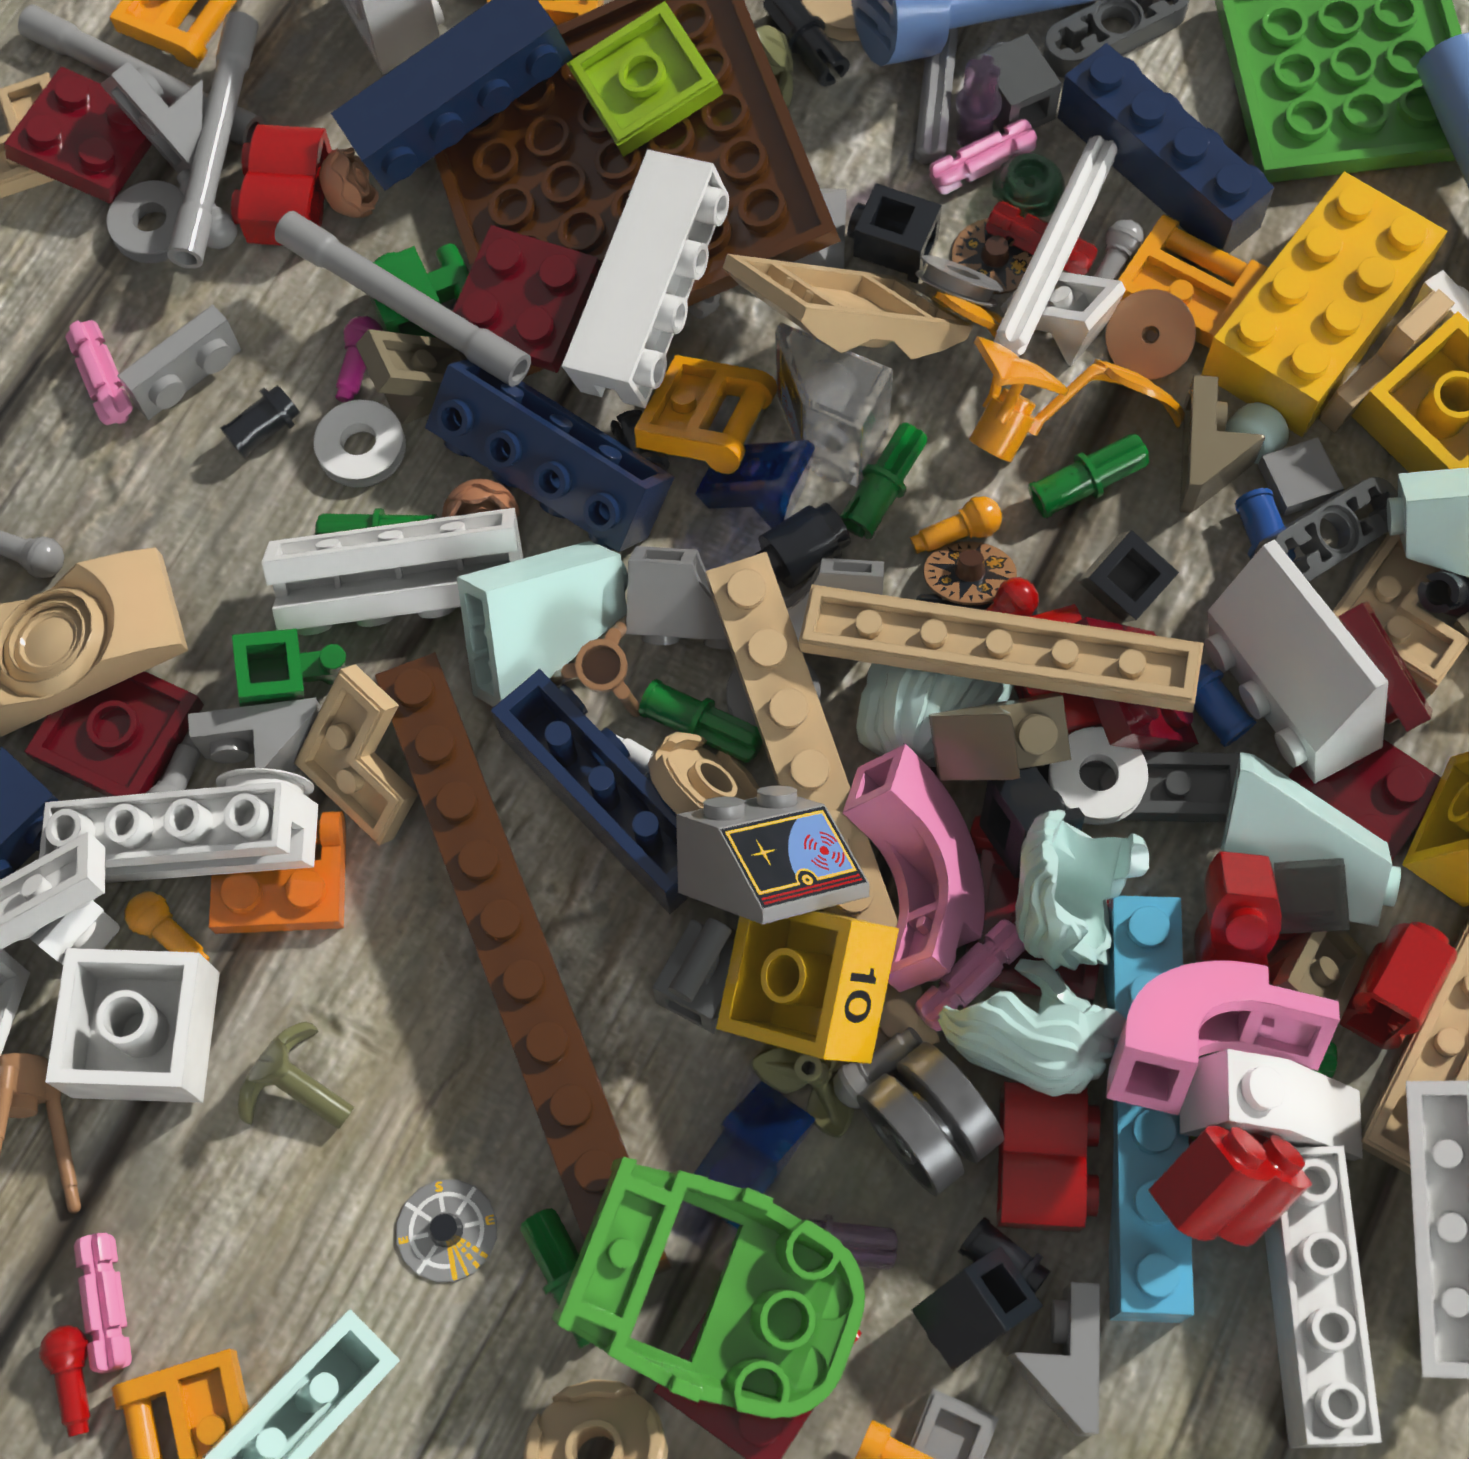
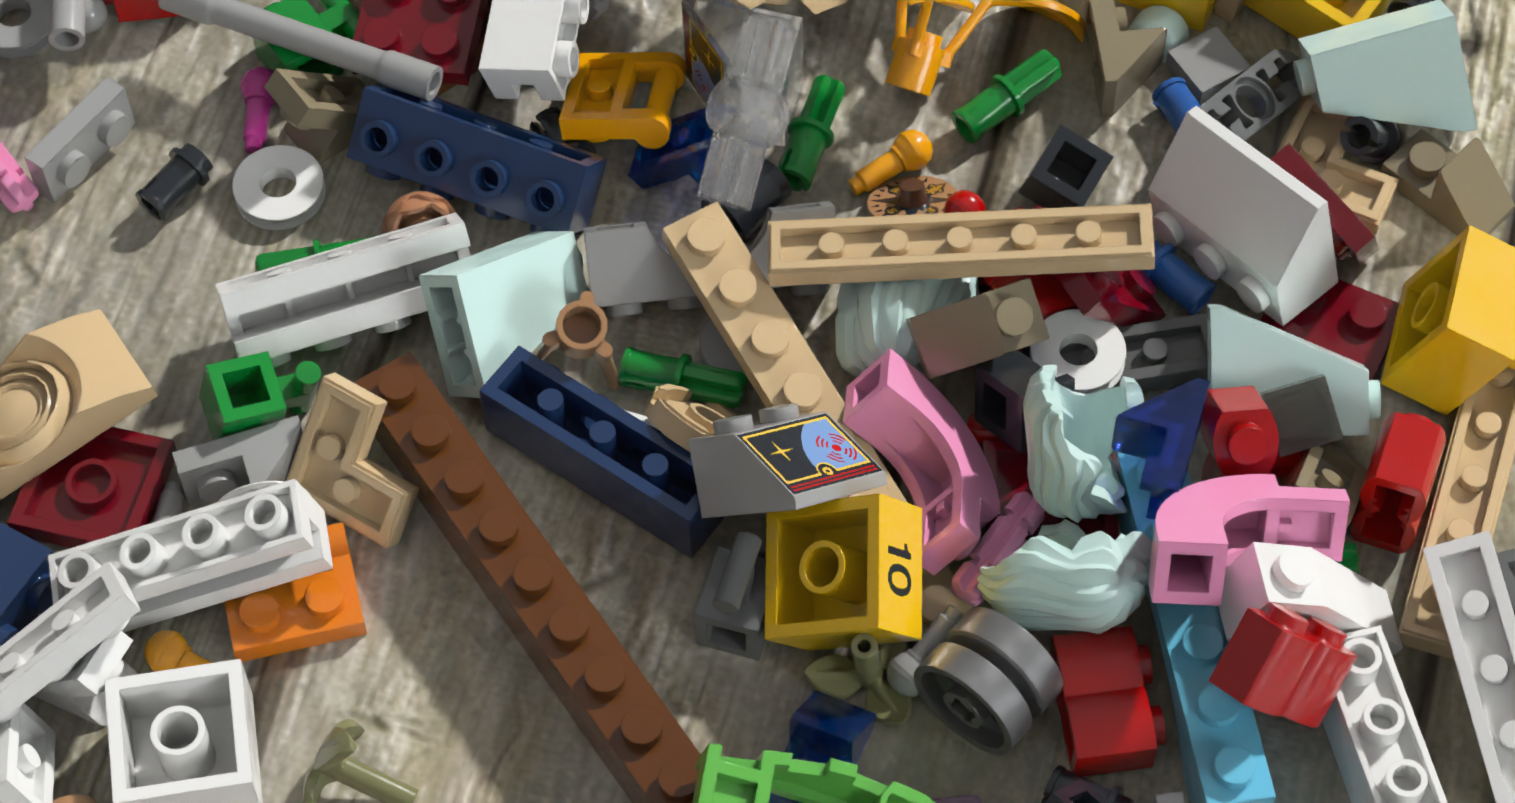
camera: 15 degrees left, 10 degrees down
none -> clear piece [697,14,798,211]
none -> clear blue slope [1111,378,1210,520]

